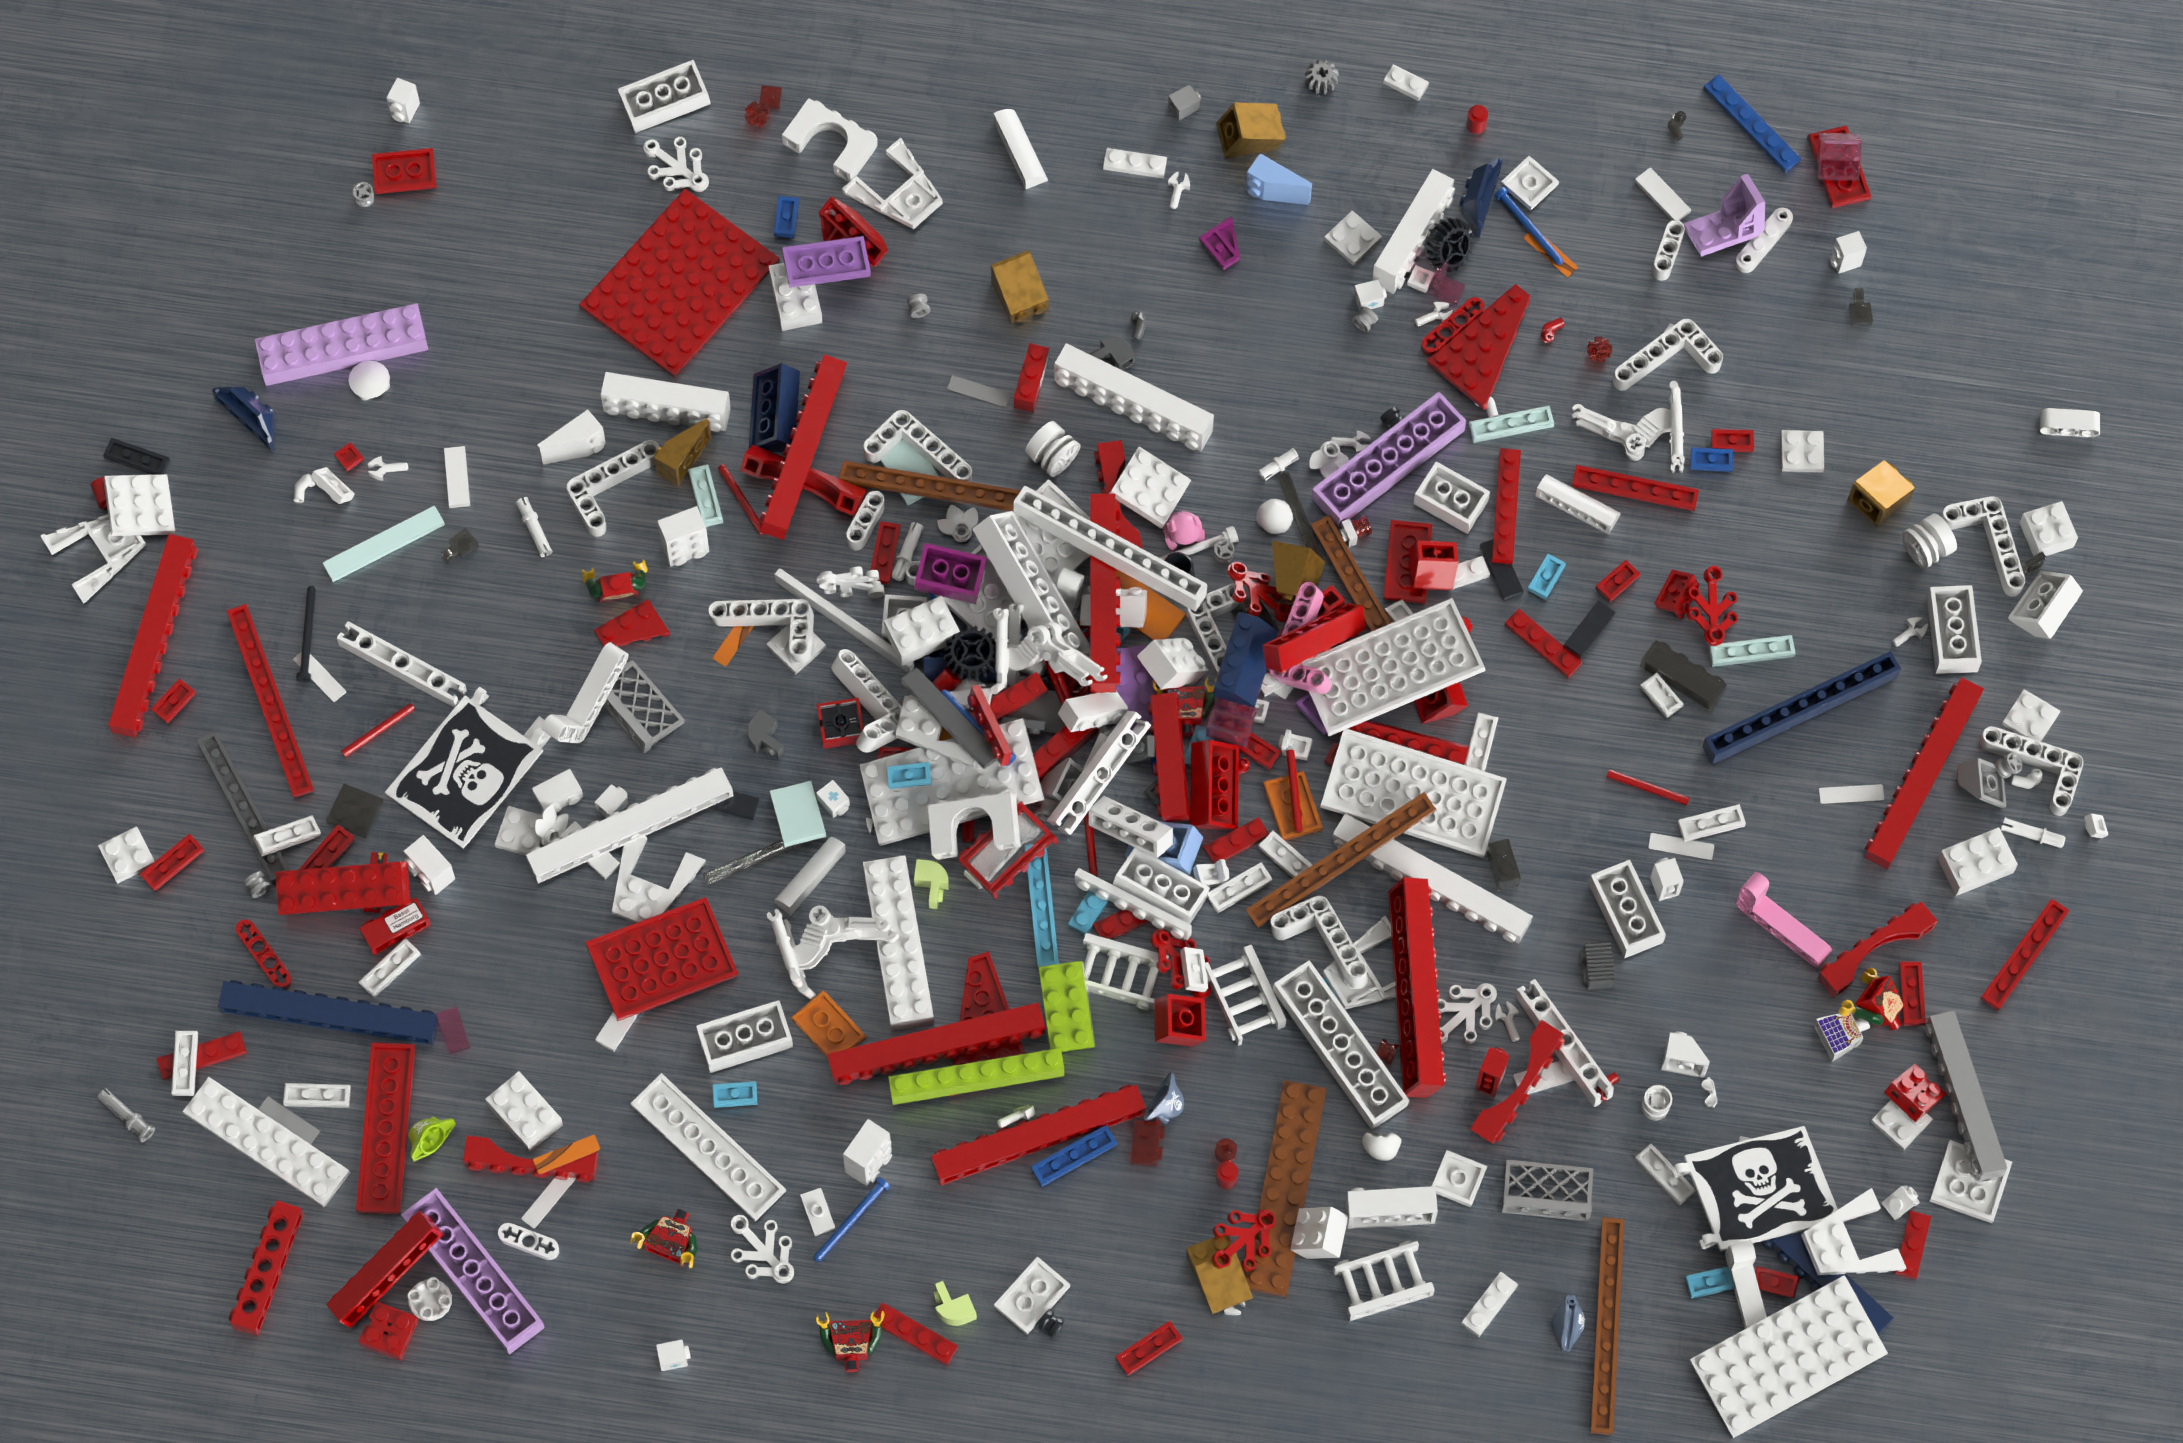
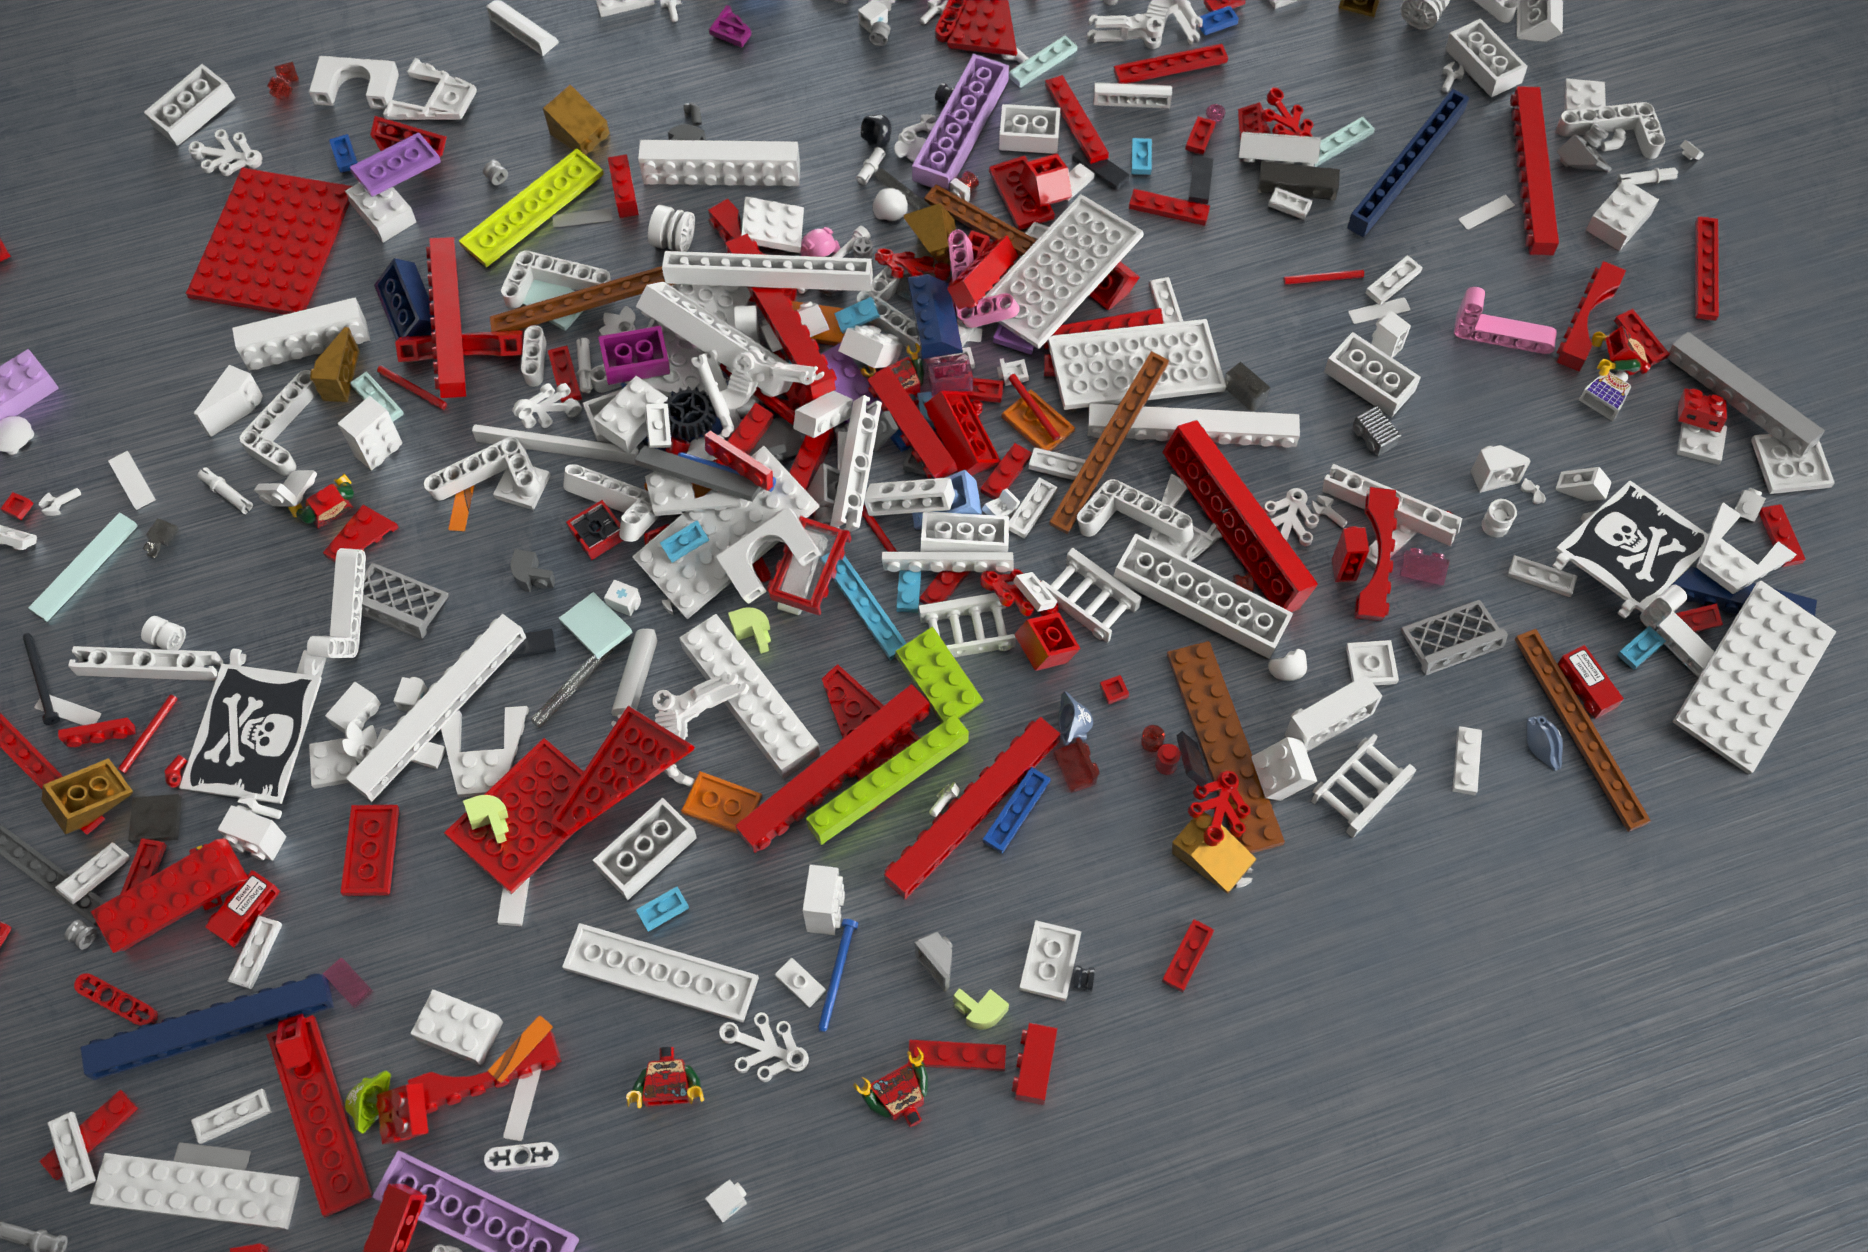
camera: 25 degrees left, 5 degrees down
none -> pearl gold slope [41,758,133,835]
none -> red plate [58,717,136,747]
none -> white wheel [141,616,186,650]
none -> red arm [164,754,188,787]
none -> white bar [237,794,282,819]
none -> white bracket [254,470,317,506]
none -> red slope [276,1013,312,1069]
none -> red plate [341,805,399,896]
none -> red piece [376,1083,429,1144]
none -> neon yellow plate [459,149,604,268]
none -> yellowish green brick [463,795,509,844]
none -> red wing [550,706,695,835]
none -> white plate [645,404,671,448]
none -> medium azure plate [834,297,880,333]
none -> black hair [860,114,892,148]
none -> light grey slope [915,932,953,992]
none -> red brick [1012,1023,1058,1105]
none -> red plate [1099,675,1129,705]
none -> black tile [1176,731,1208,787]
none -> clear pink plate [1206,104,1225,123]
none -> white brick [1239,132,1321,167]
none -> clear pink bracket [1400,548,1450,586]
none -> white slope [1556,467,1611,501]
none -> red brick [1557,645,1624,719]

